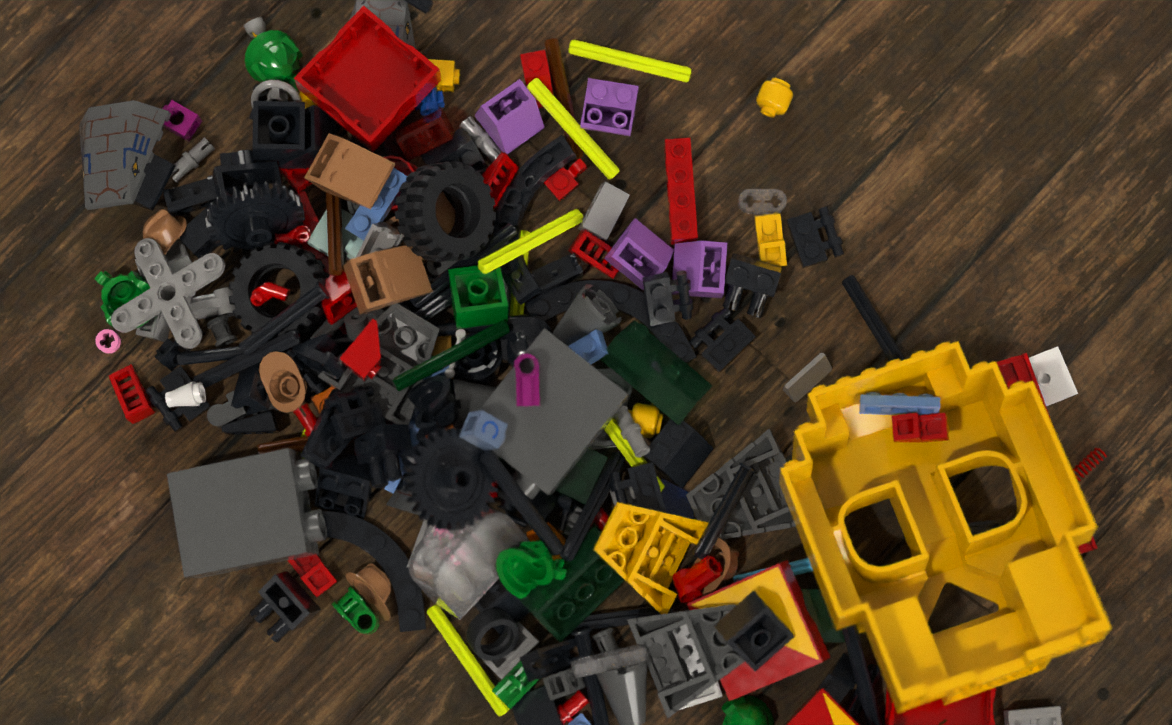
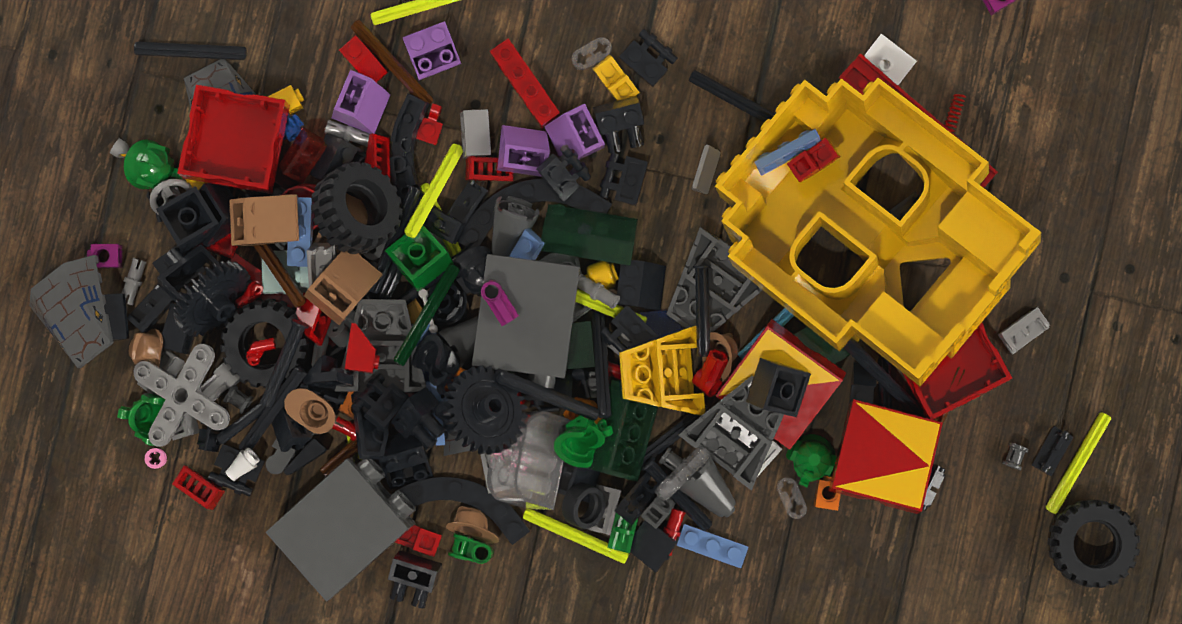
camera: 30 degrees left, 5 degrees up
sand blue brick [459,410,508,451] -> none
neon yellow axle [527,78,619,180] -> none

